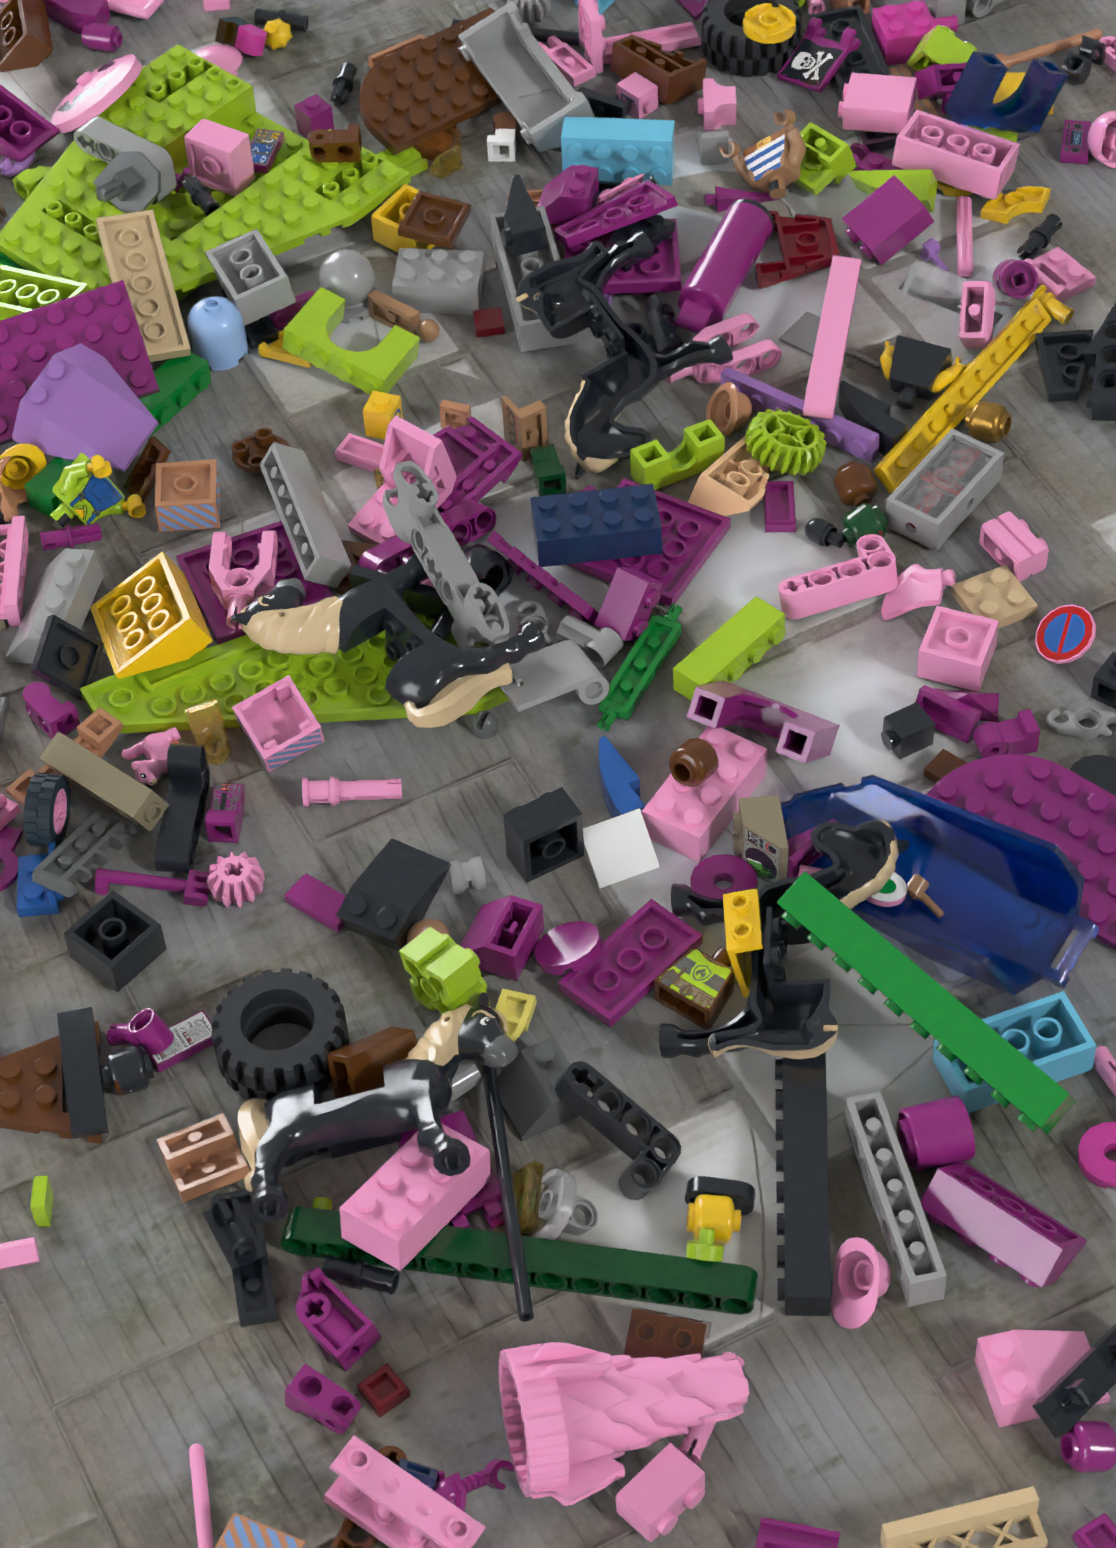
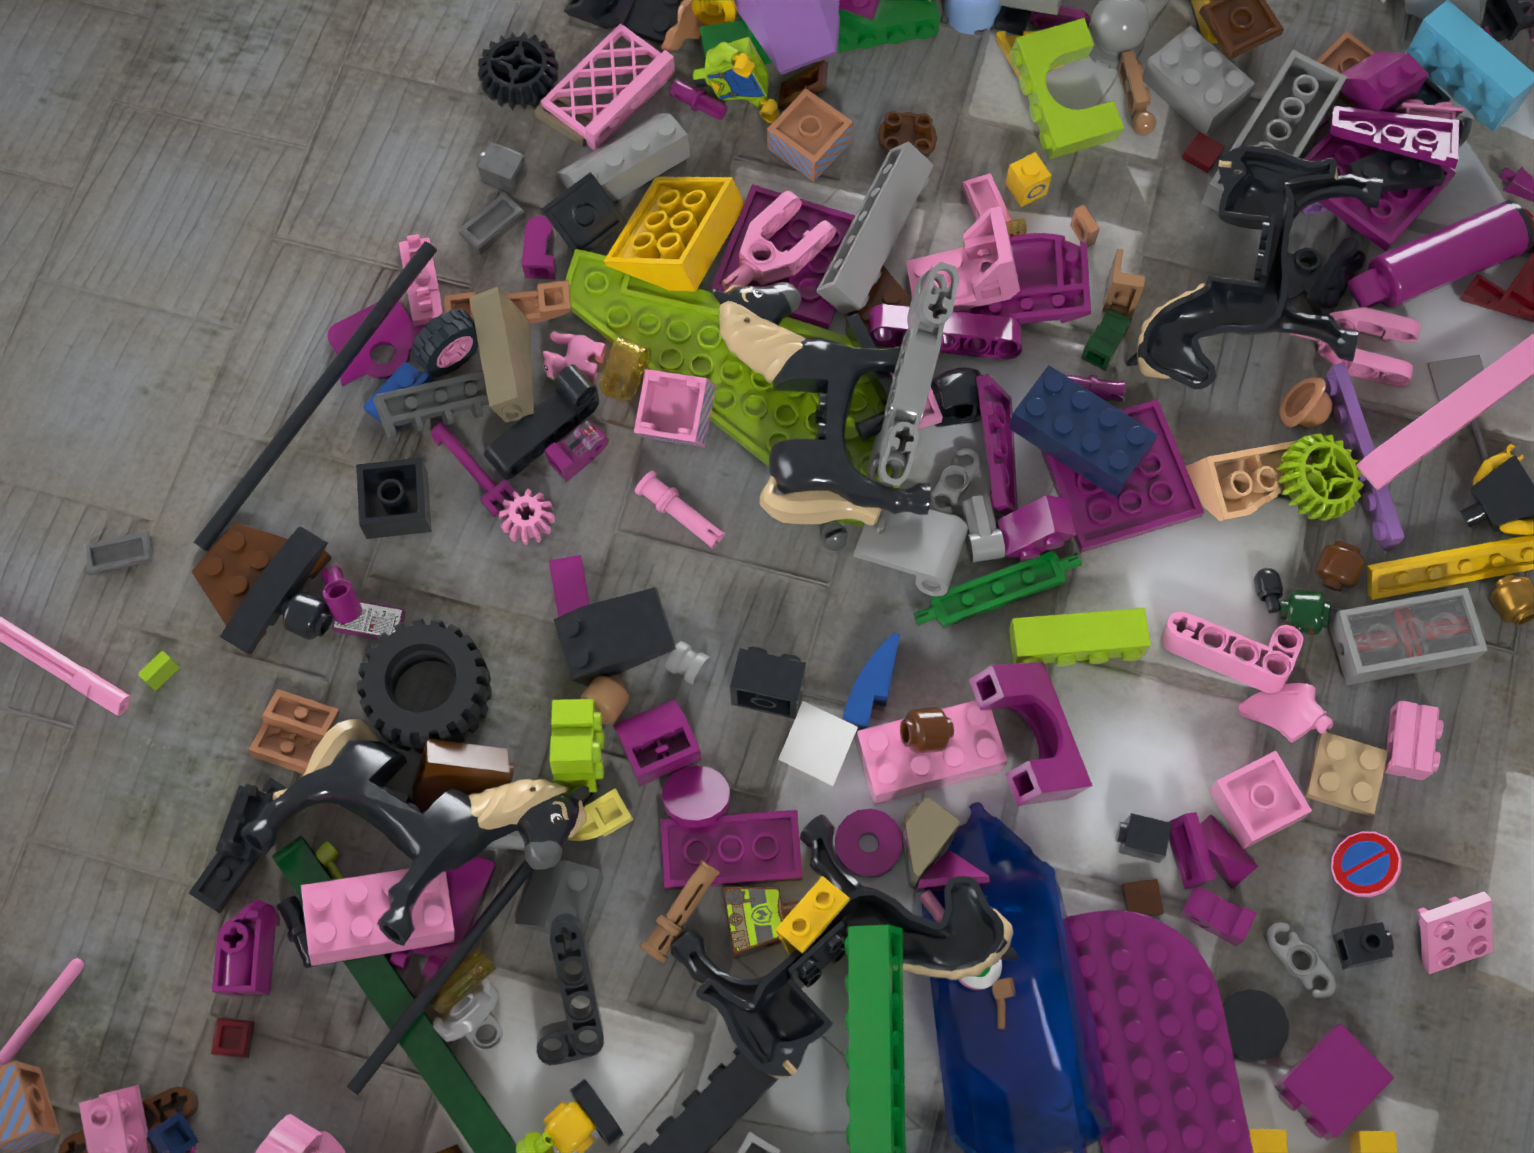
camera: 40 degrees right, 20 degrees up
magenta leg [285,1363,362,1434] -> none
black slope [501,175,546,257] -> none
lime arch [630,419,725,490] -> none
magenta tile [763,481,796,533] -> none
black slope [838,381,908,456] -> none
none -> medium nougat pin [639,860,720,963]

